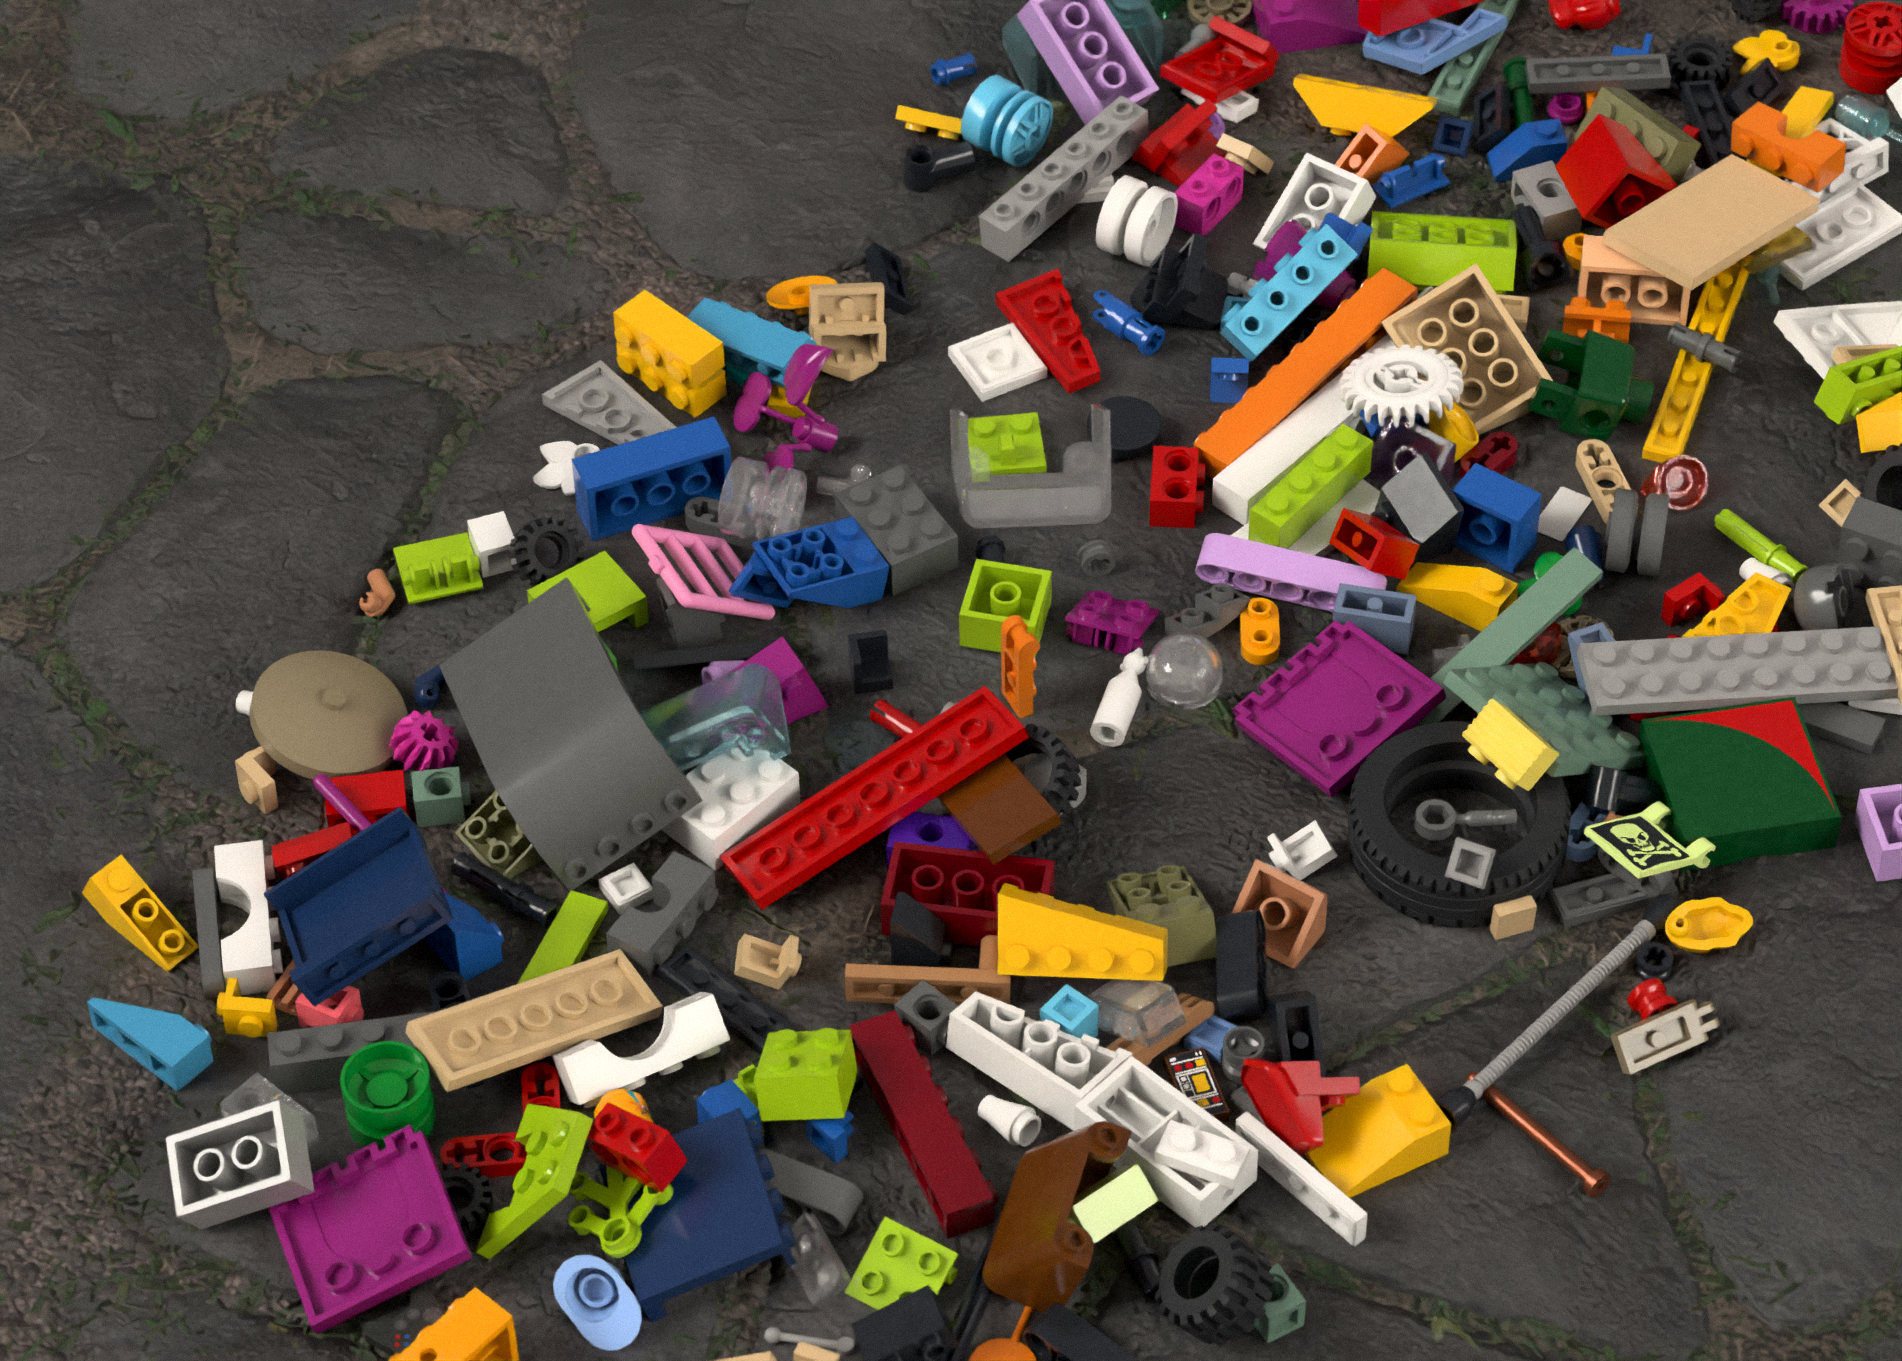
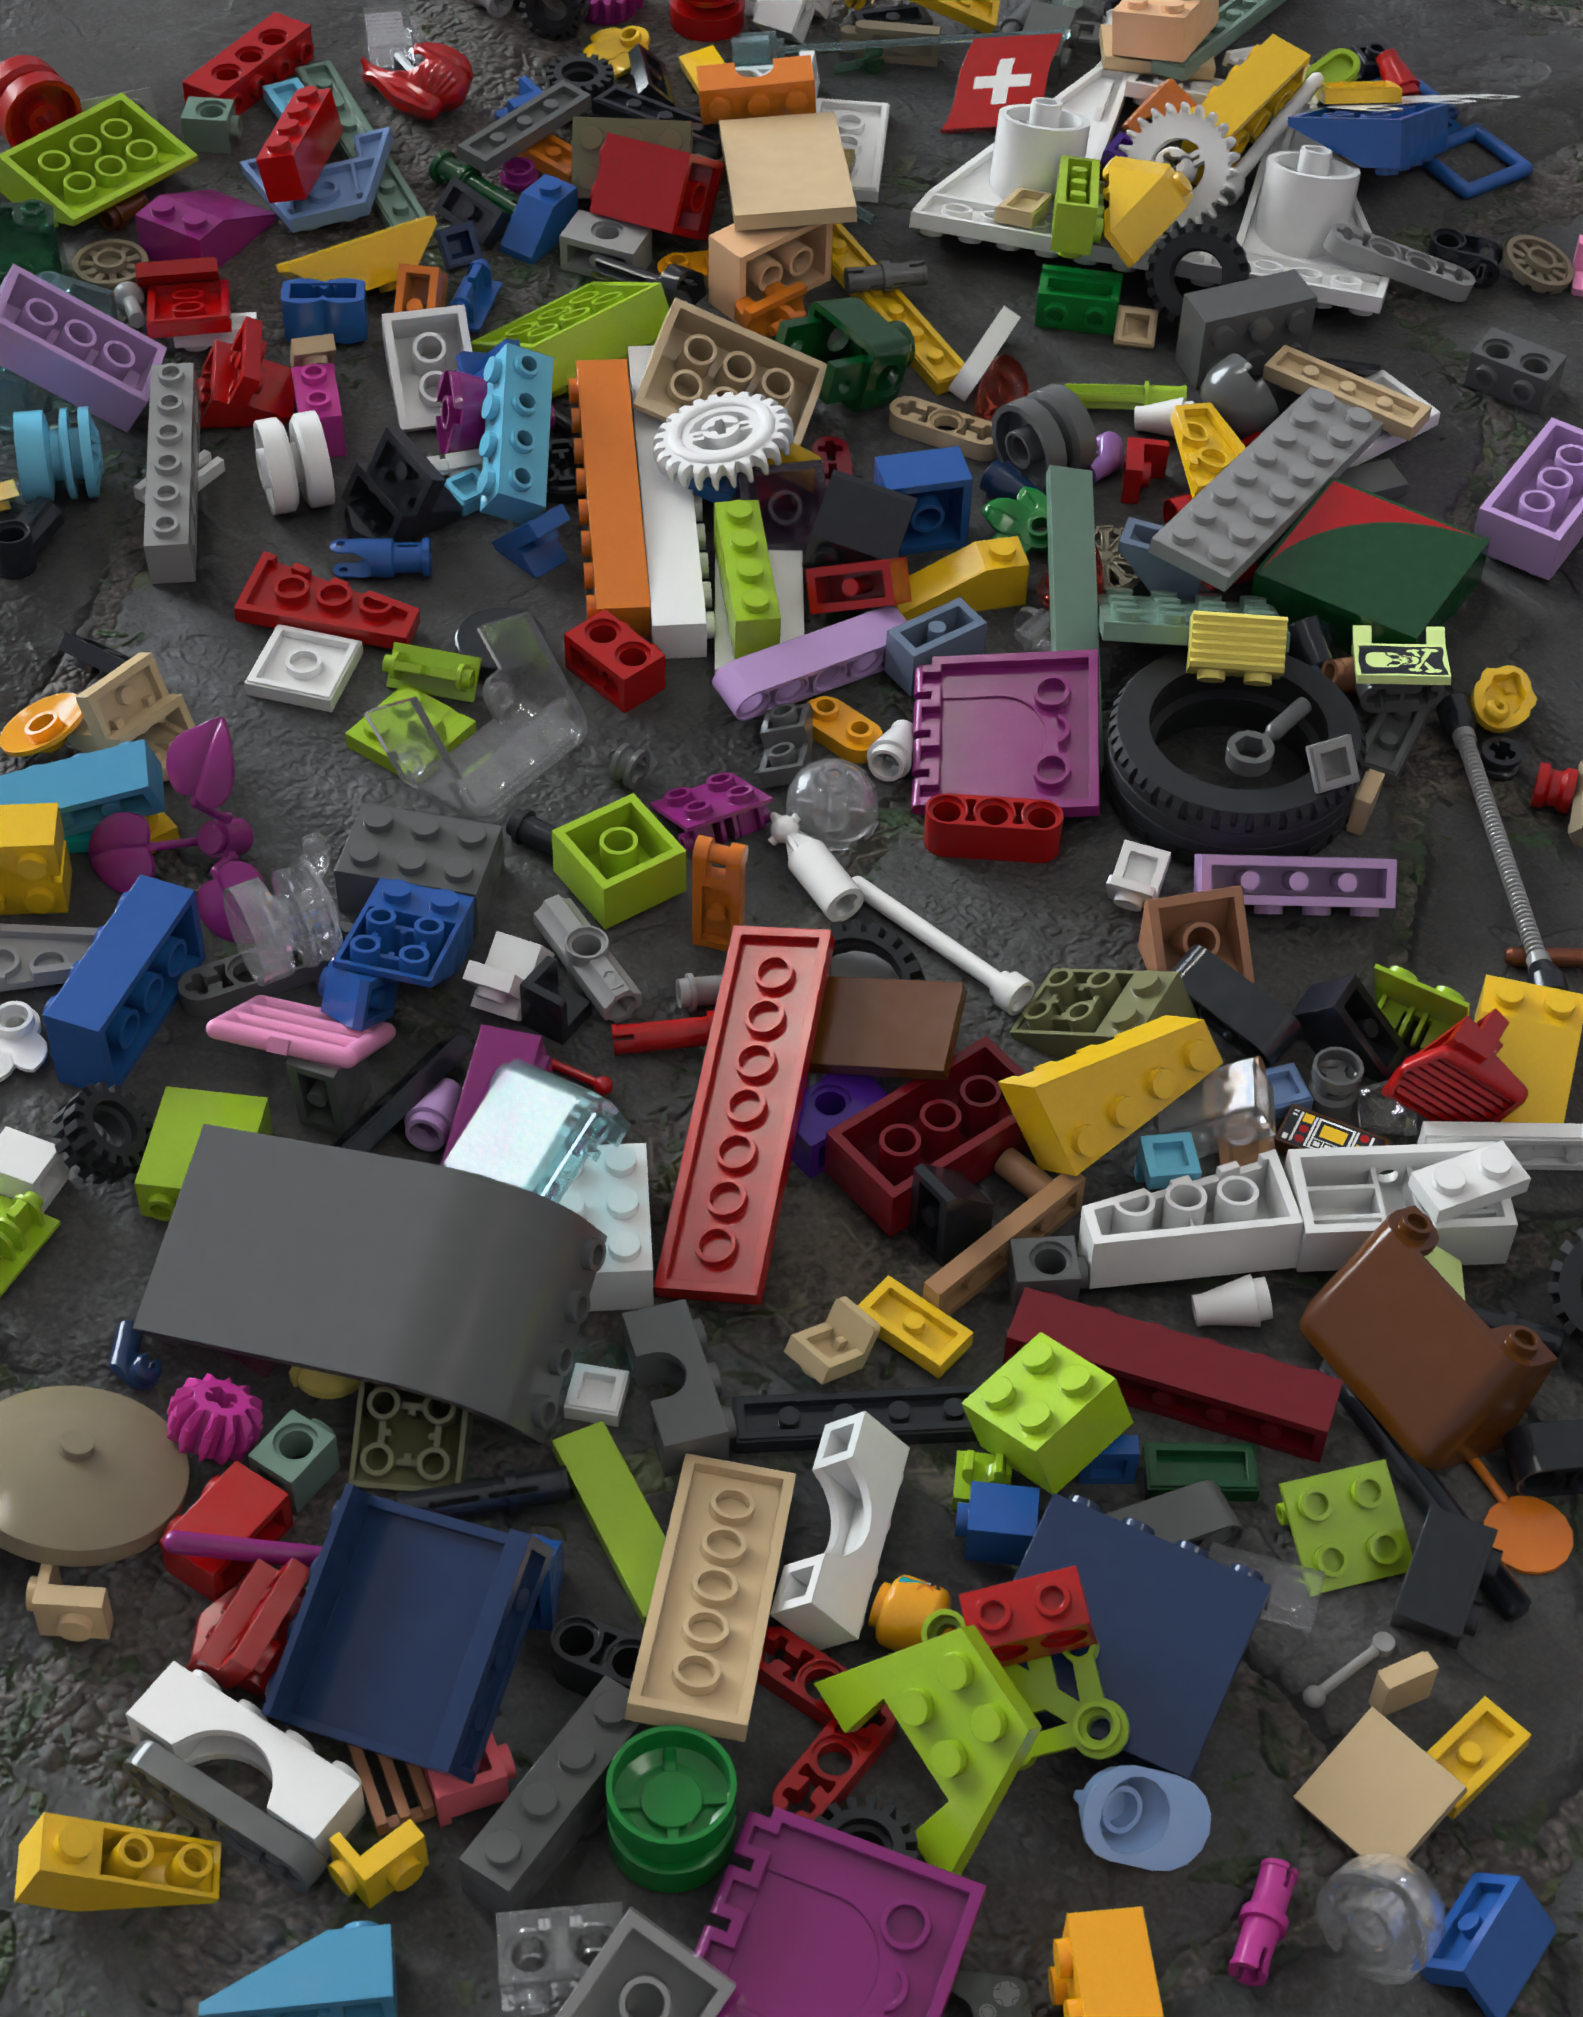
camera: 50 degrees left, 0 degrees up
none -> blue brick [281,278,369,345]
none -> lime hinge [382,642,482,703]
none -> white brick [462,931,555,1021]
none -> light grey piece [533,894,642,1024]
none -> red hinge [552,1058,613,1096]
none -> white piece [852,876,1035,1016]
none -> yellow plate [858,1275,974,1379]
none -> white cone [867,720,916,782]
none -> red beam [923,793,1064,863]
none -> white beam [947,306,1021,402]
none -> green hinge [1034,264,1123,335]
none -> medium lavender arm [1087,431,1123,483]
none -> dark green tile [1142,1442,1260,1502]
none -> lavender brick [1193,854,1397,917]
none -> lime hinge [1374,964,1470,1051]

